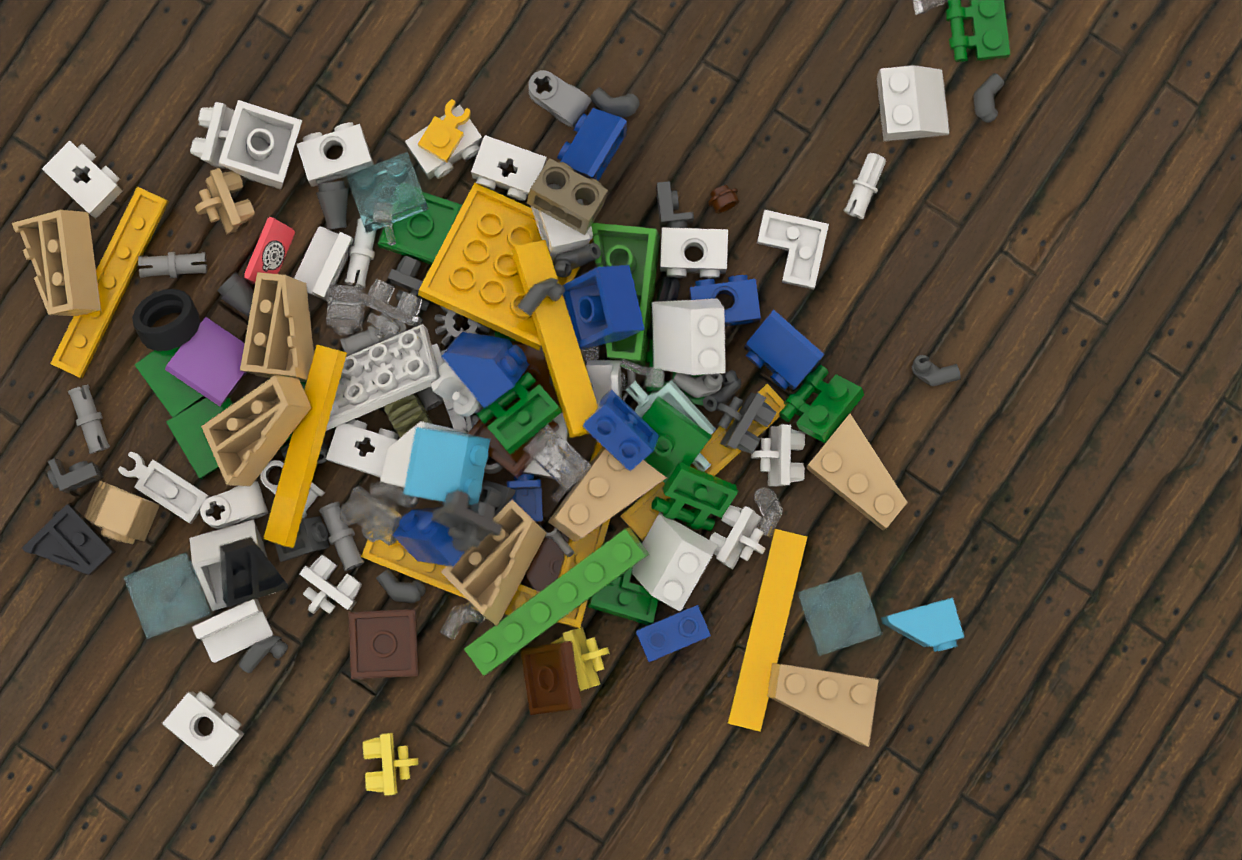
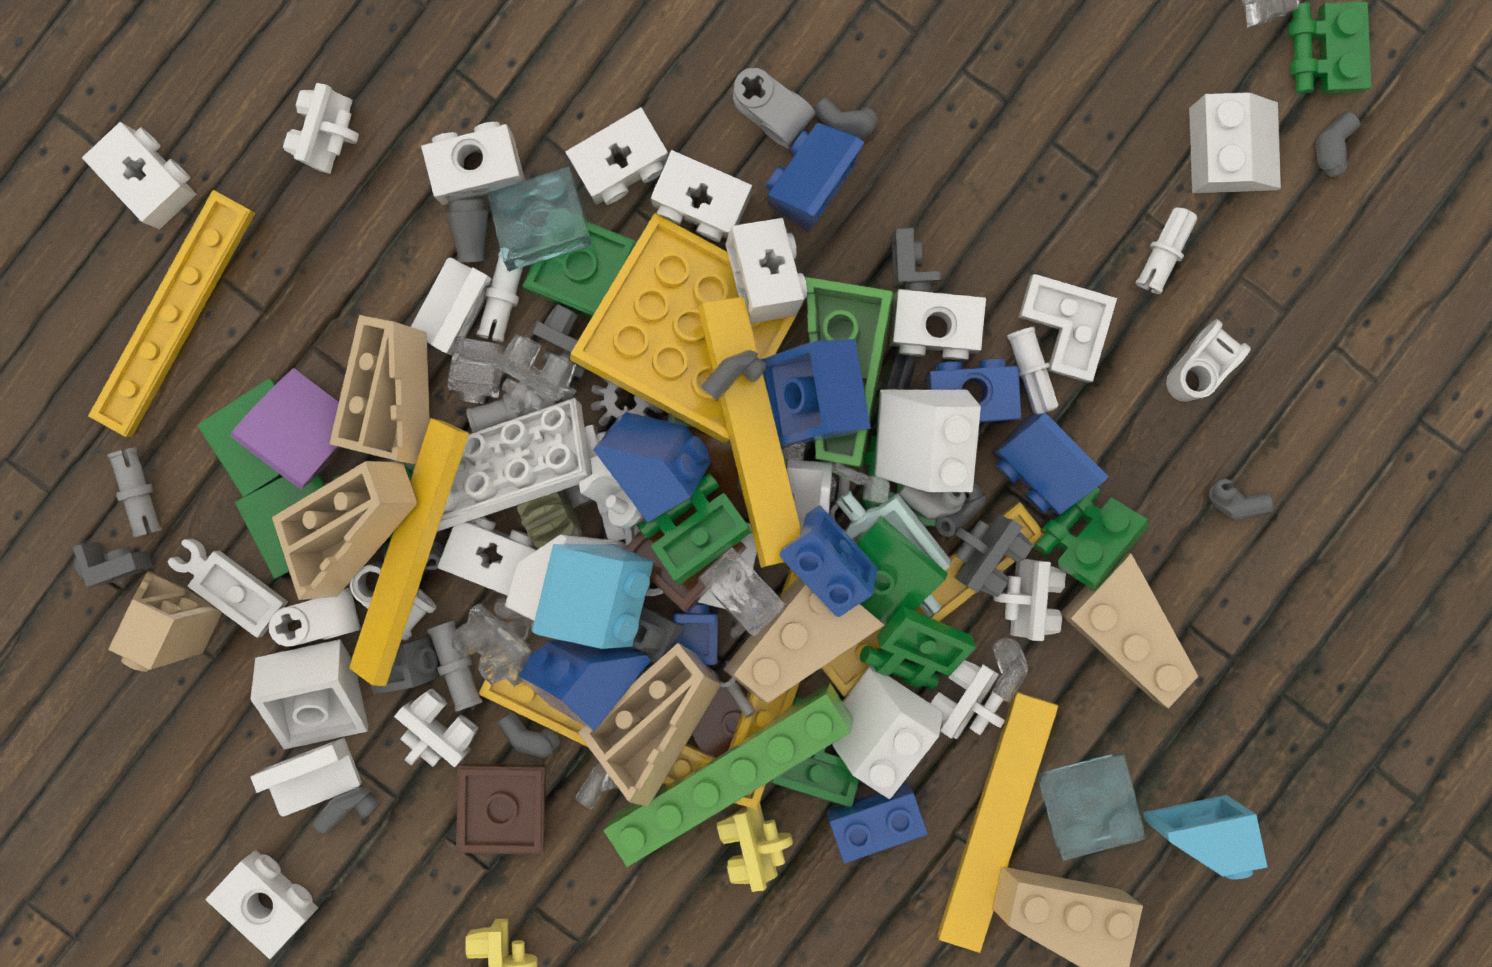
camera: 10 degrees right, 5 degrees up
tan wedge [12,210,101,316] -> none
black wing [22,504,116,575] -> none
clear light blue plate [123,552,211,639] -> none
black tyre [132,289,200,351] -> none
light grey pin [138,252,207,278] -> none
tan hips [195,168,255,234] -> none
dark grey cone [217,272,254,318] -> none
white slope [218,100,302,189] -> none
black wing [219,537,288,607] -> none
coral slope [244,217,295,285] -> none
clear hand [373,202,396,246] -> none
yellow plate [418,99,471,163] -> none
dark grey hips [432,490,502,552] -> none
reddish brown plate [521,641,582,715] -> none
dark tan brick [527,158,608,235] -> none
dark grey arm [553,243,601,277] -> none
reddish brown plate [708,185,739,214] -> none
none -> white axle [1007,327,1058,414]
none -> white piece [1166,319,1251,402]

